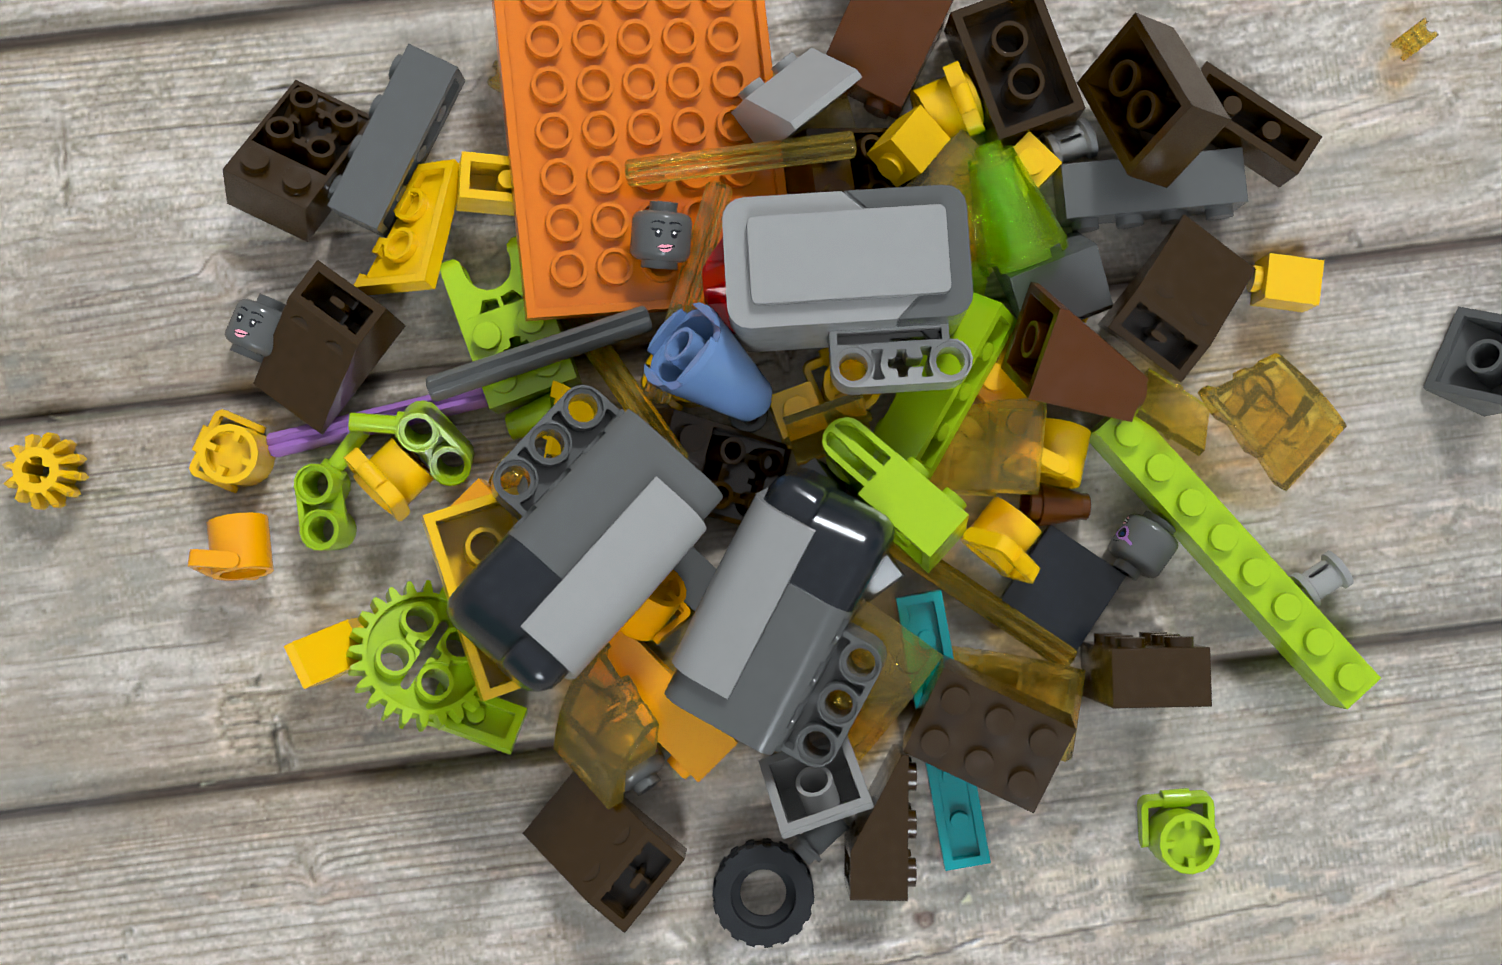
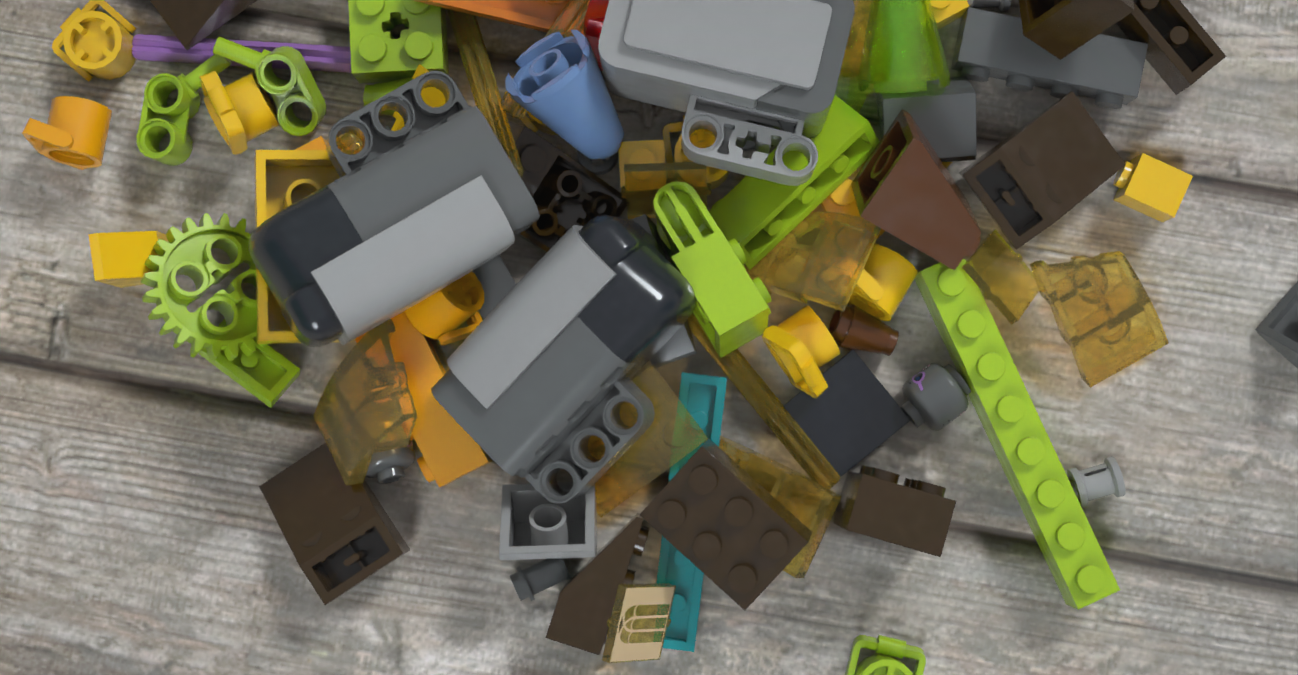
camera: 25 degrees right, 0 degrees up
dark grey axle [426,306,652,401] -> none
black tyre [712,838,815,948] -> none
none -> piece [602,583,676,663]

